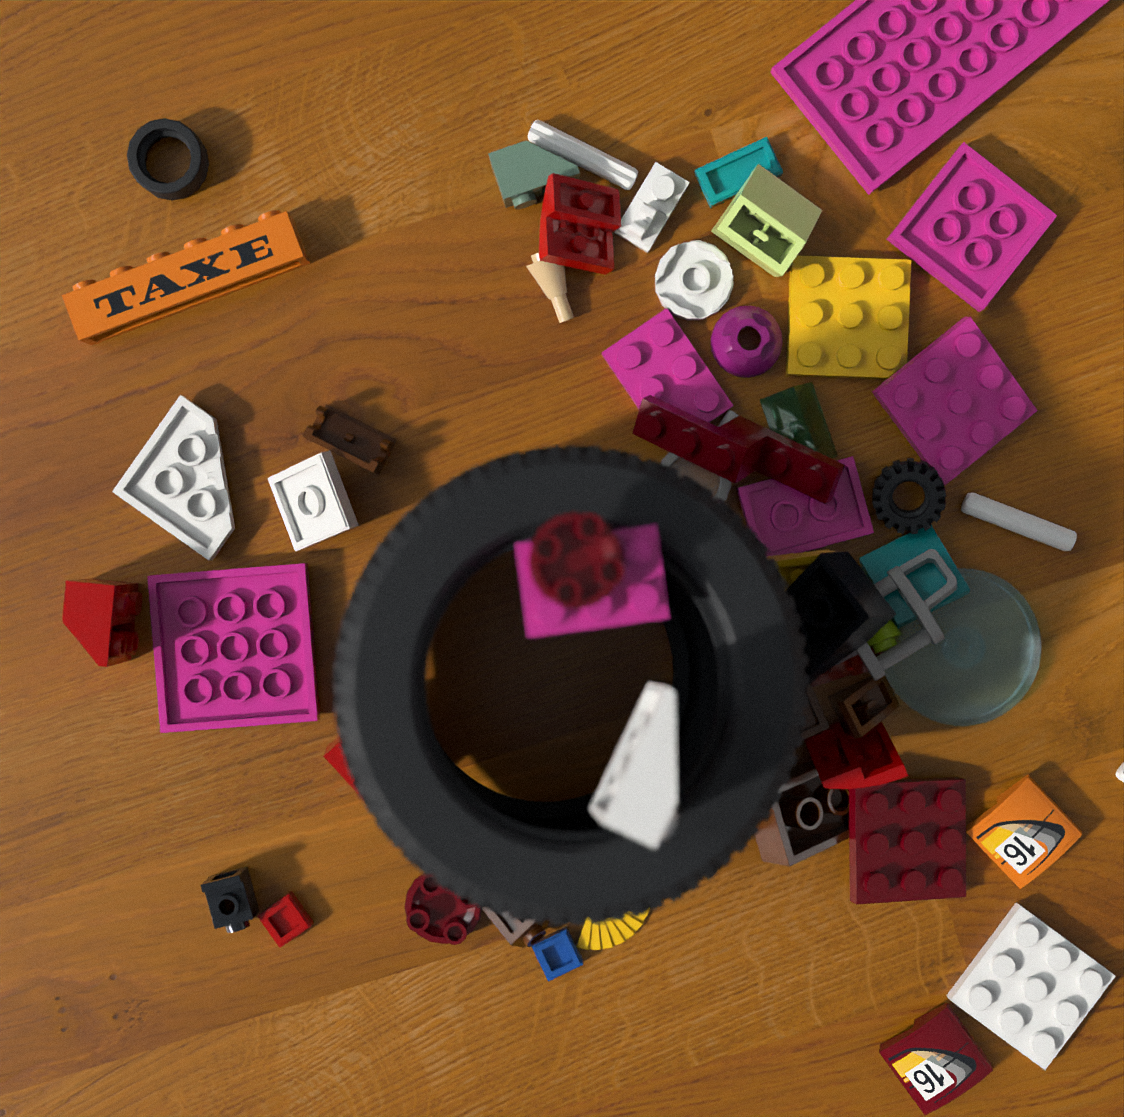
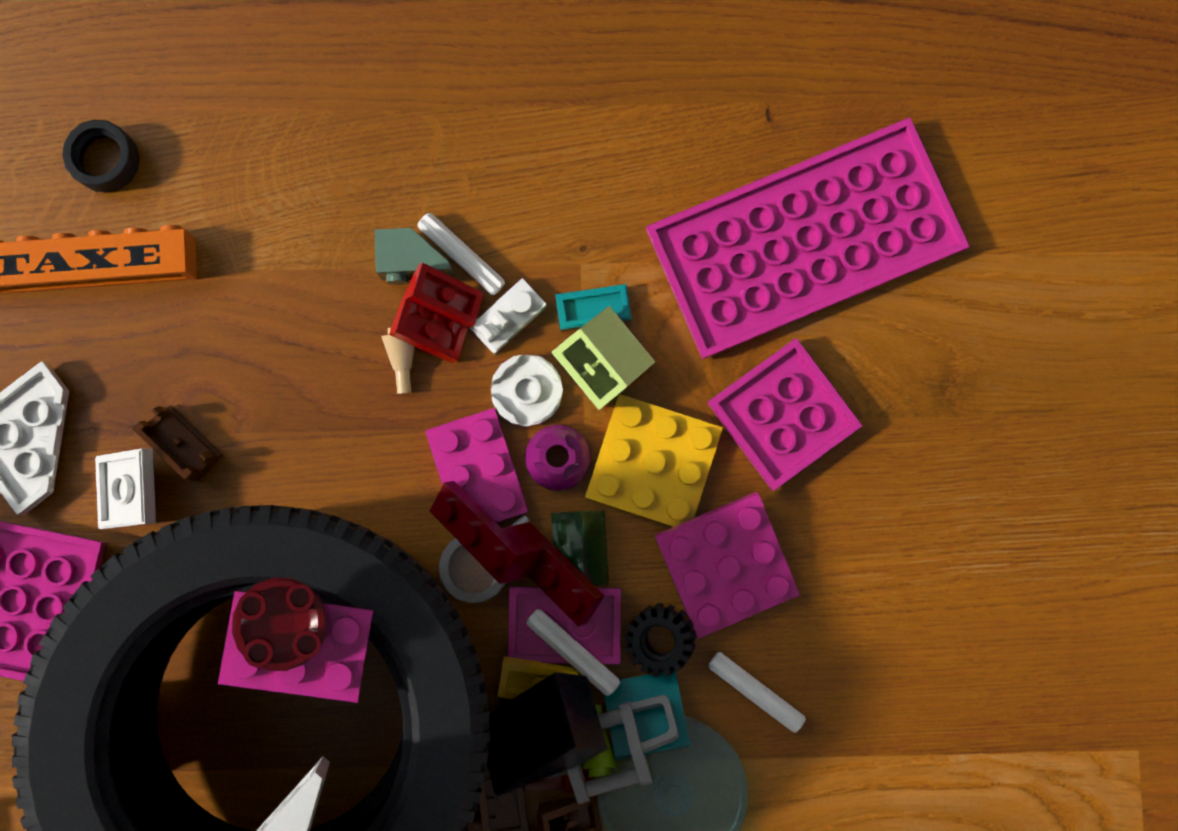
camera: 20 degrees right, 5 degrees down
none -> white axle [526,609,620,696]

